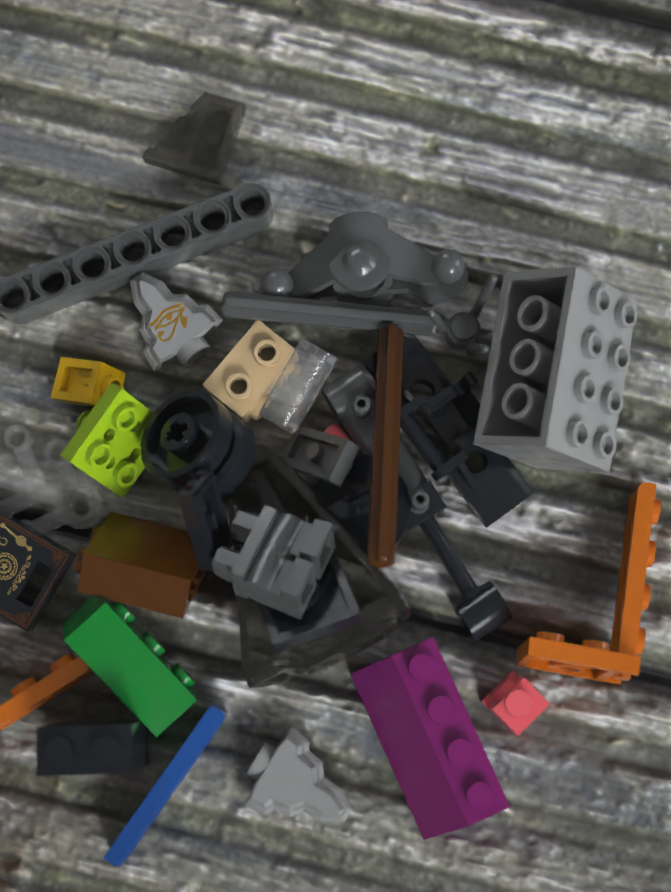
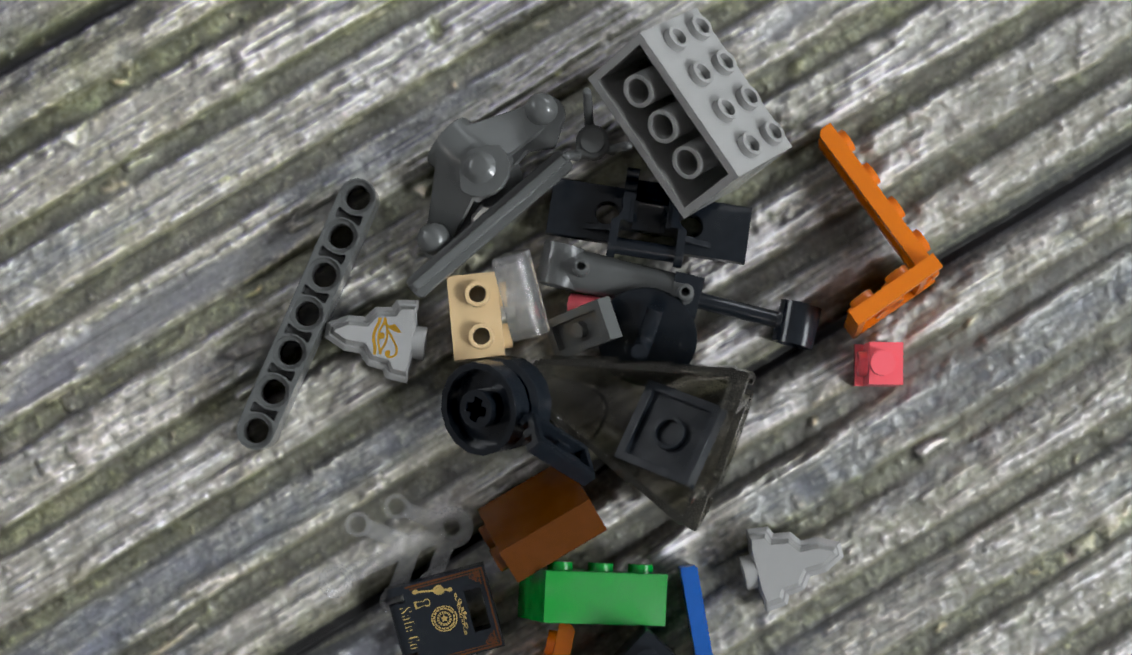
camera: 50 degrees left, 5 degrees up
yellow bracket [50,357,125,407] -> none
lime plate [60,382,153,499] -> none
clear smoke wing [142,92,246,186] -> none
dark grey hips [212,505,335,619] -> none
magenta slope [350,637,510,840] -> none
reddish brown axle [367,324,404,568] -> none

